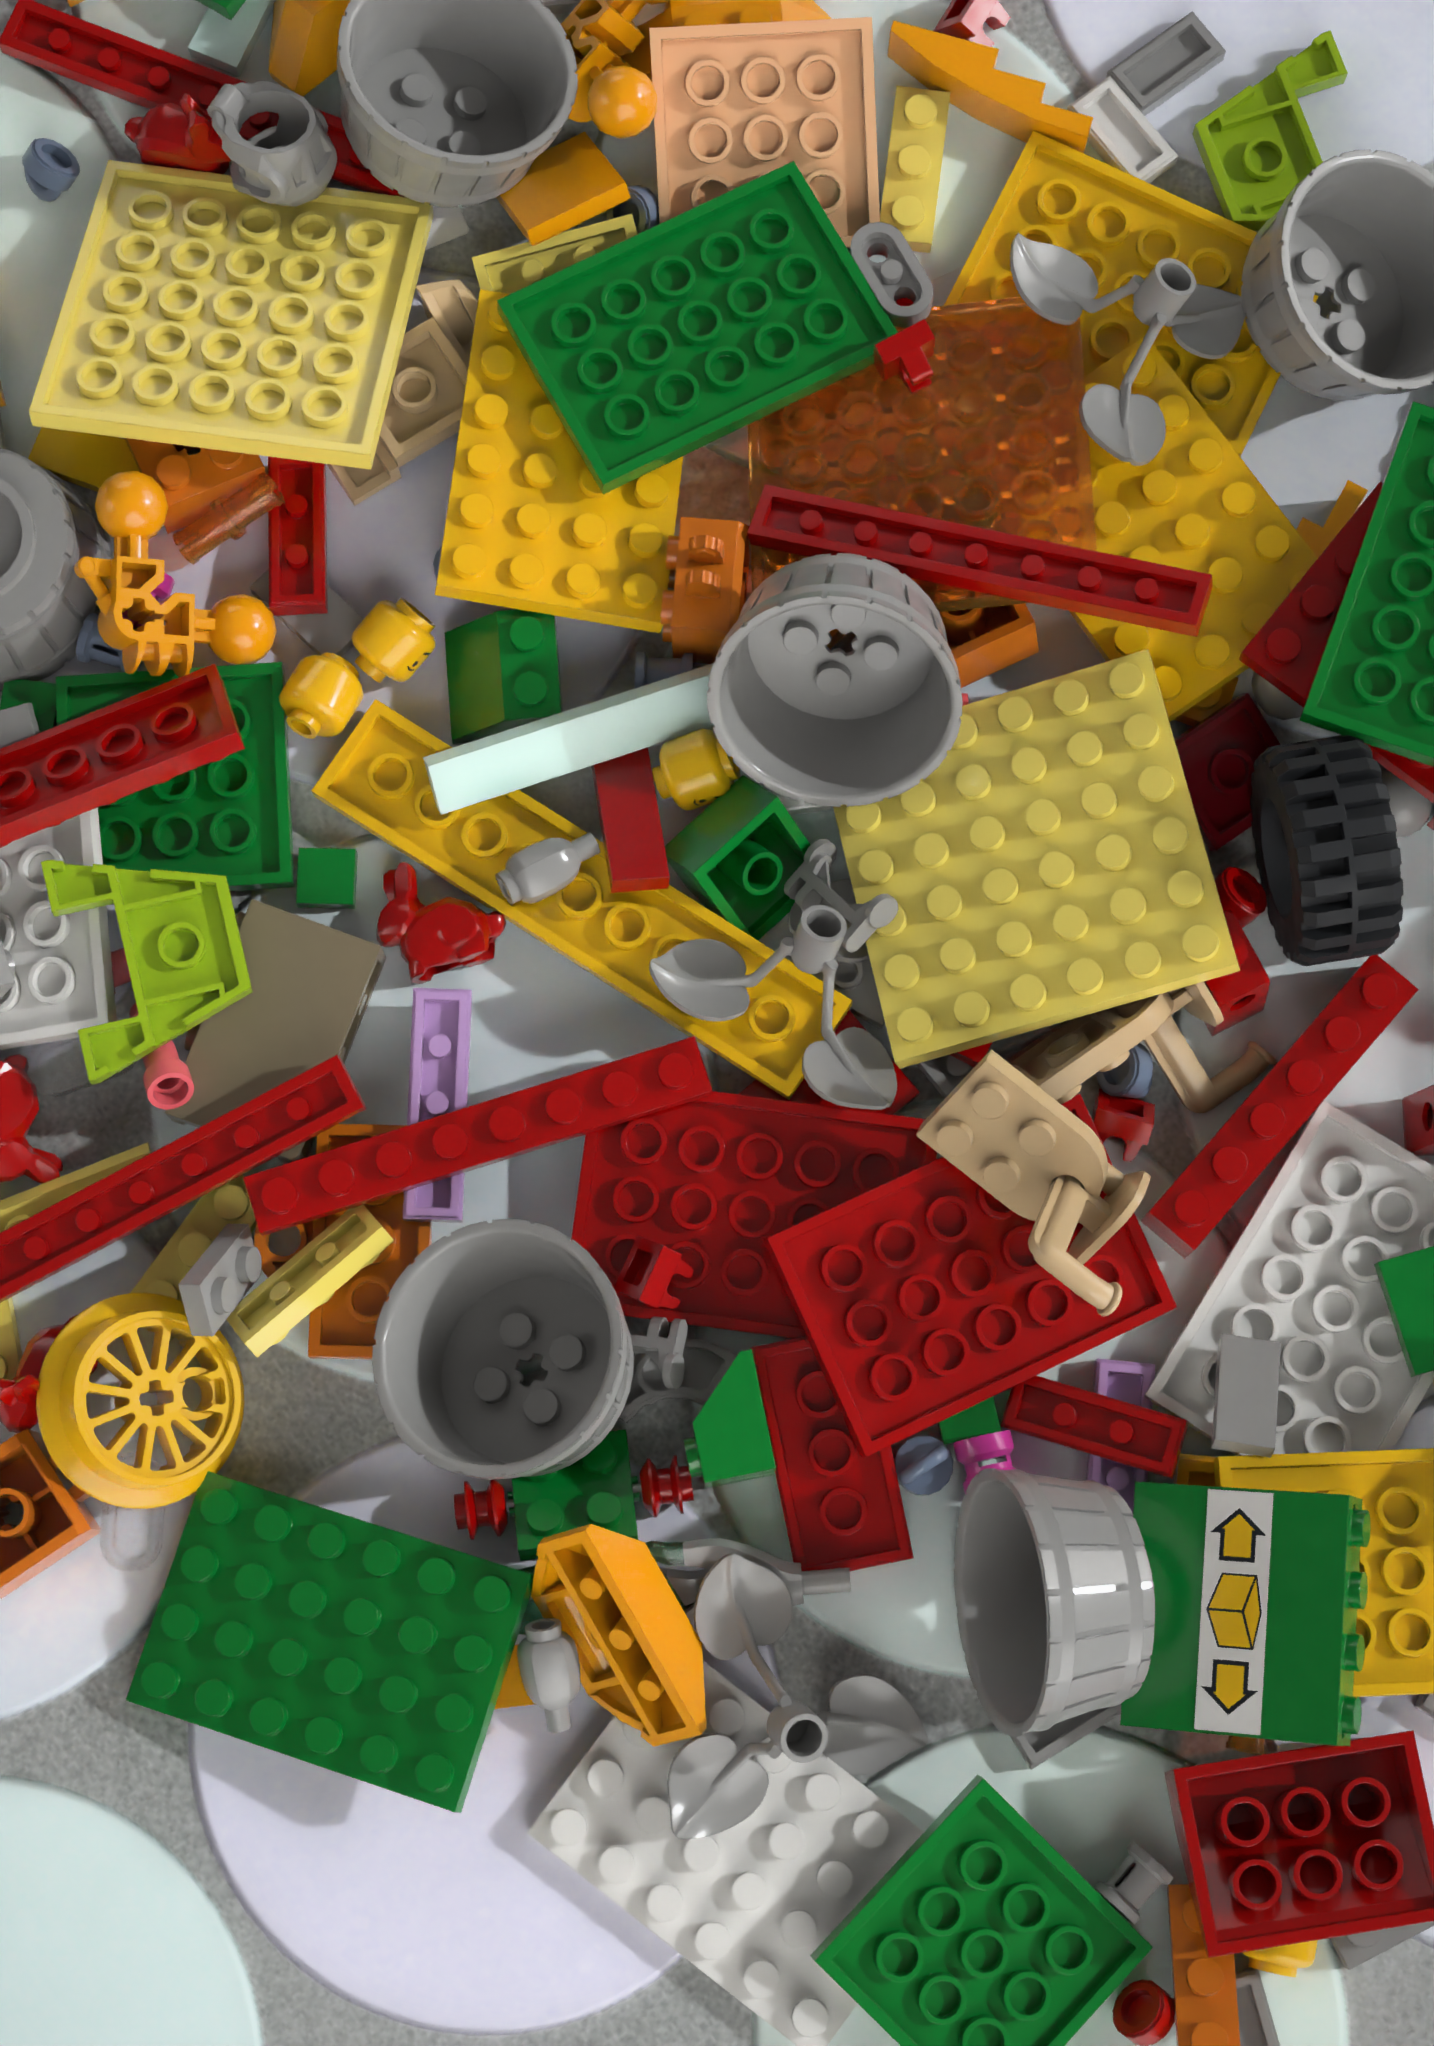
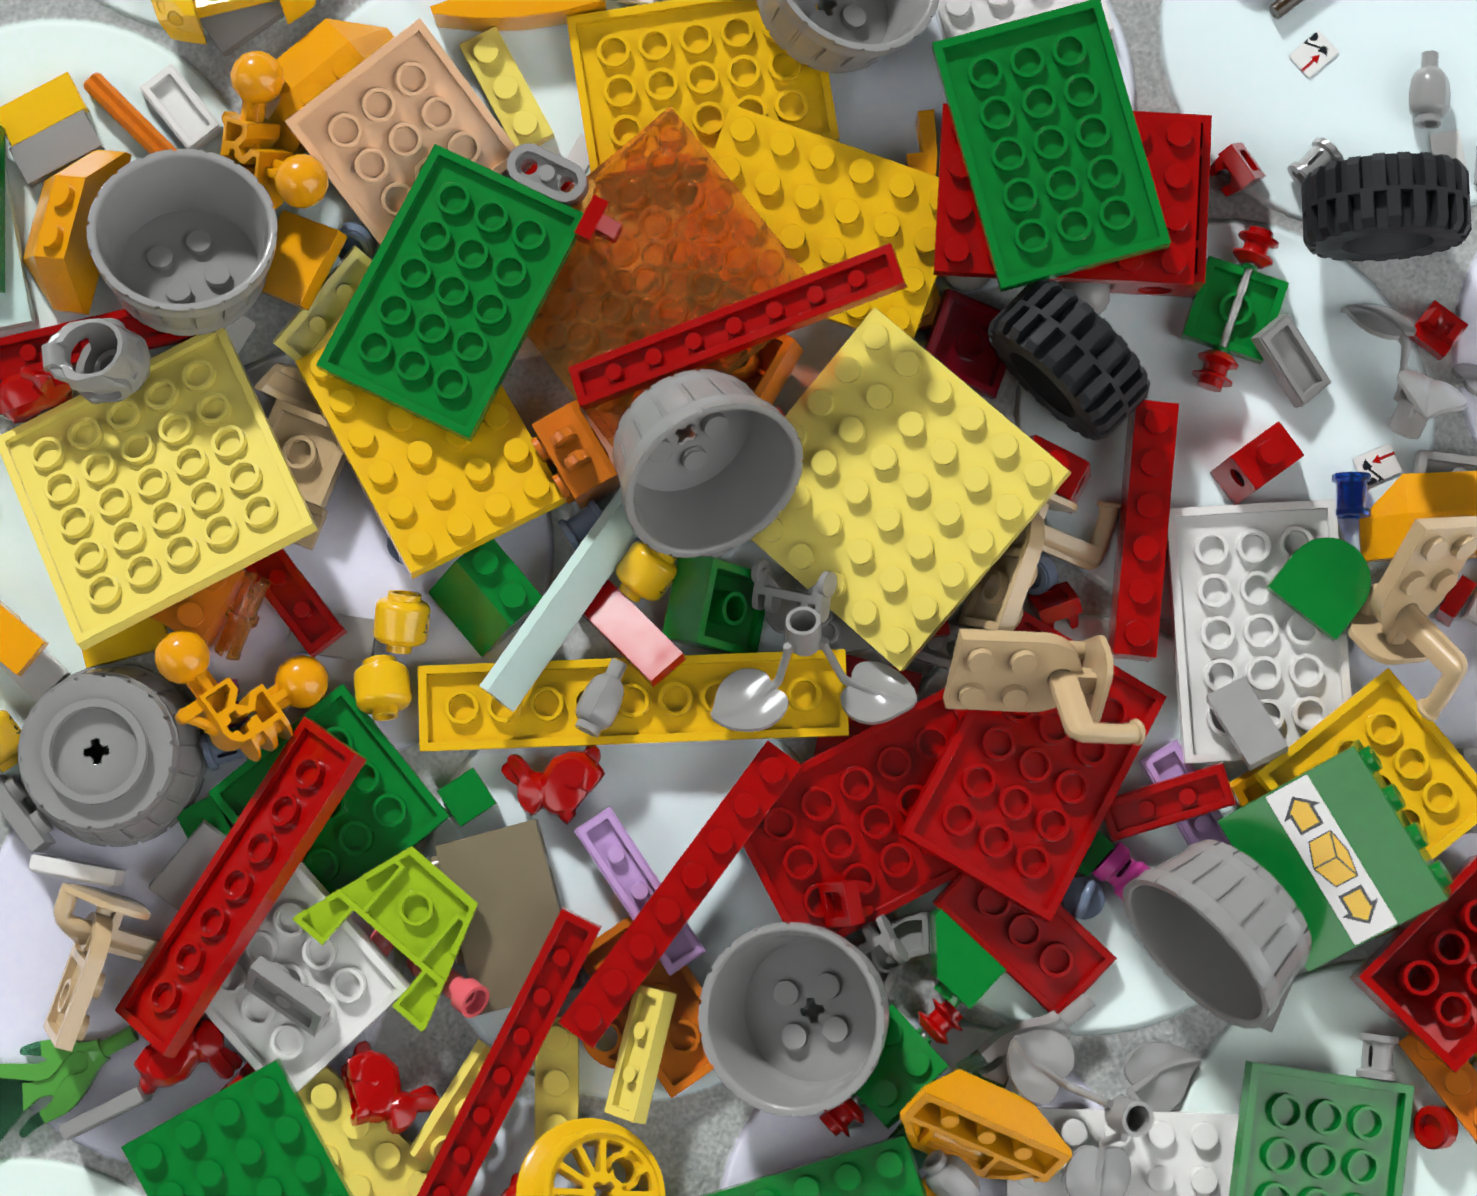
camera: 35 degrees left, 5 degrees up
light grey plate [178,1224,262,1336] -> none
light grey plant [1010,233,1246,466] -> none
red tile [1214,867,1267,928] -> none

